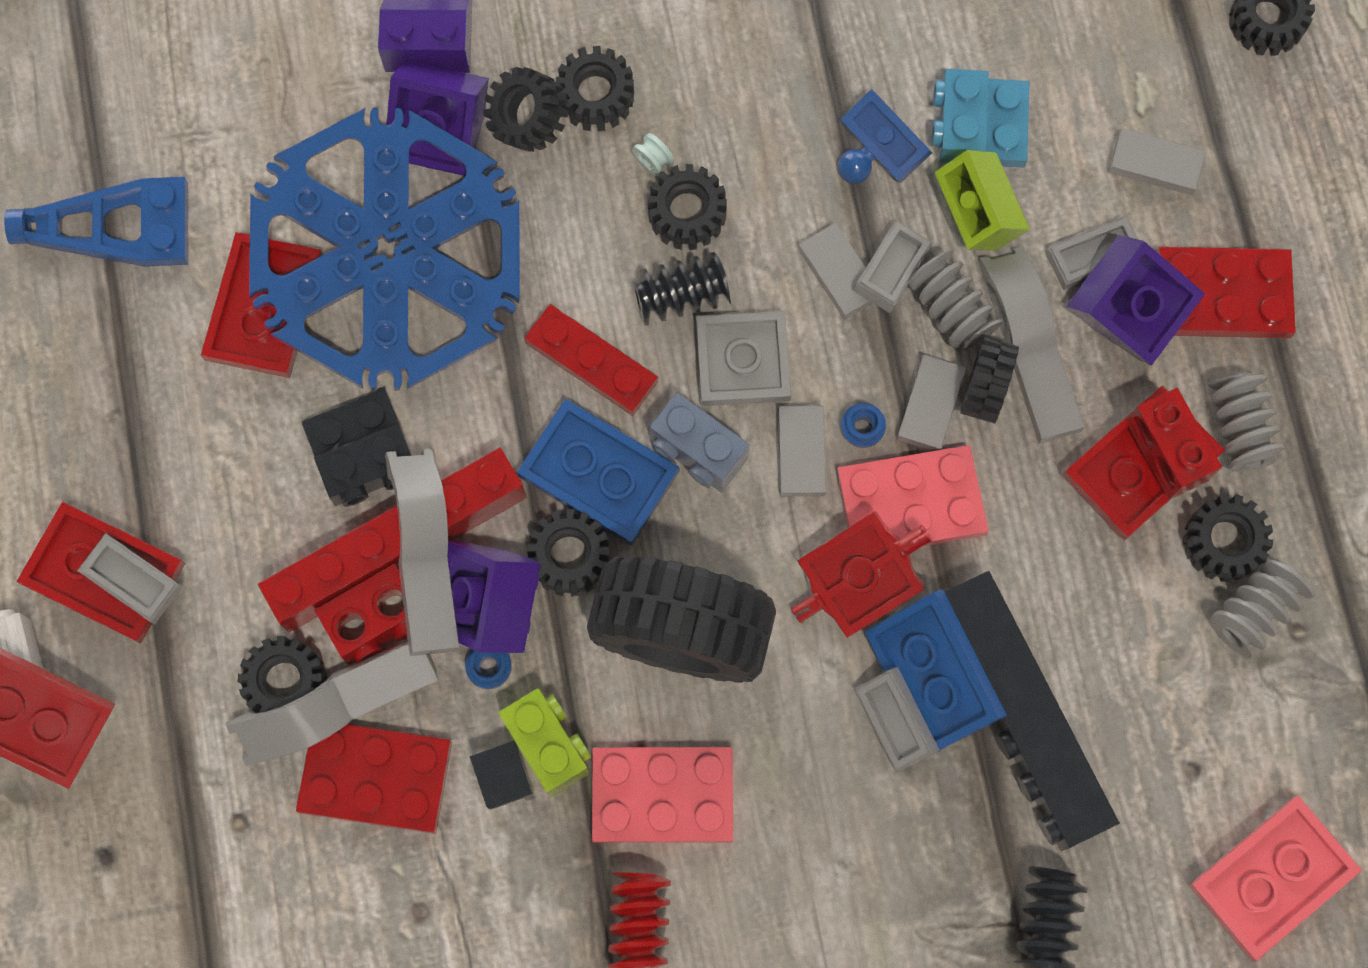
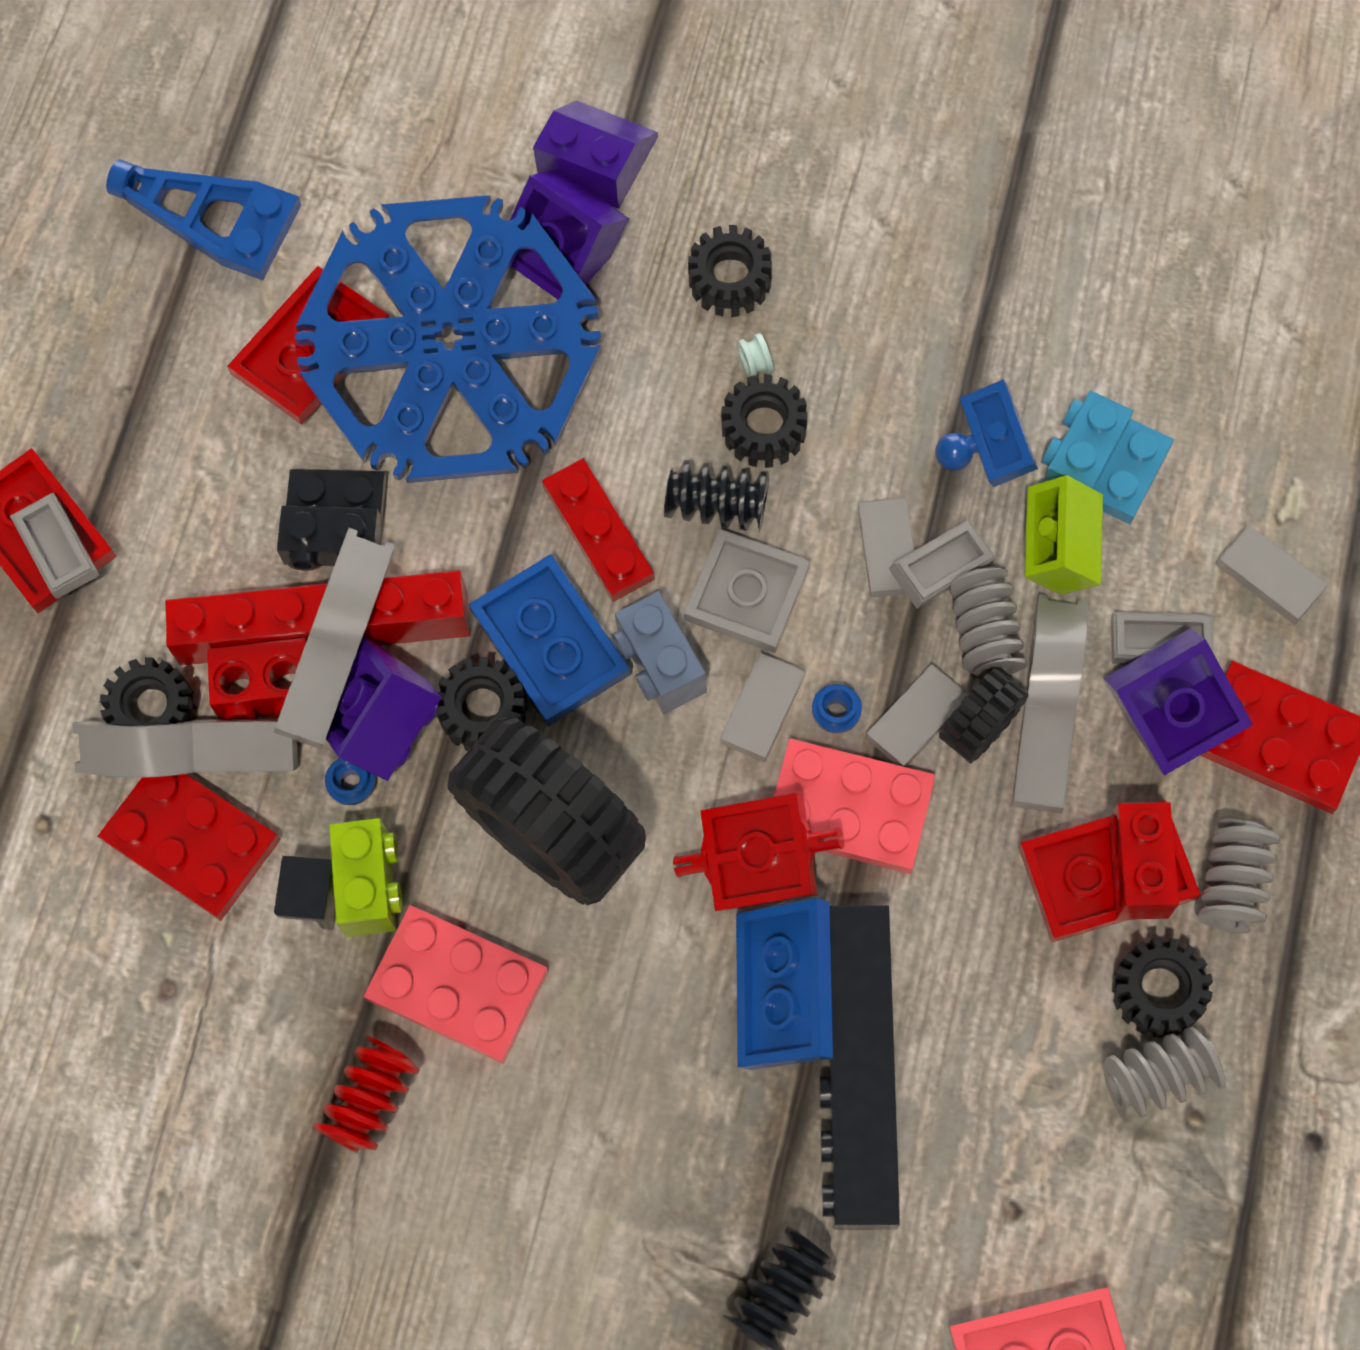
camera: 30 degrees right, 5 degrees down
black tyre [484,67,568,152] -> none
light grey tile [855,667,940,772] -> none

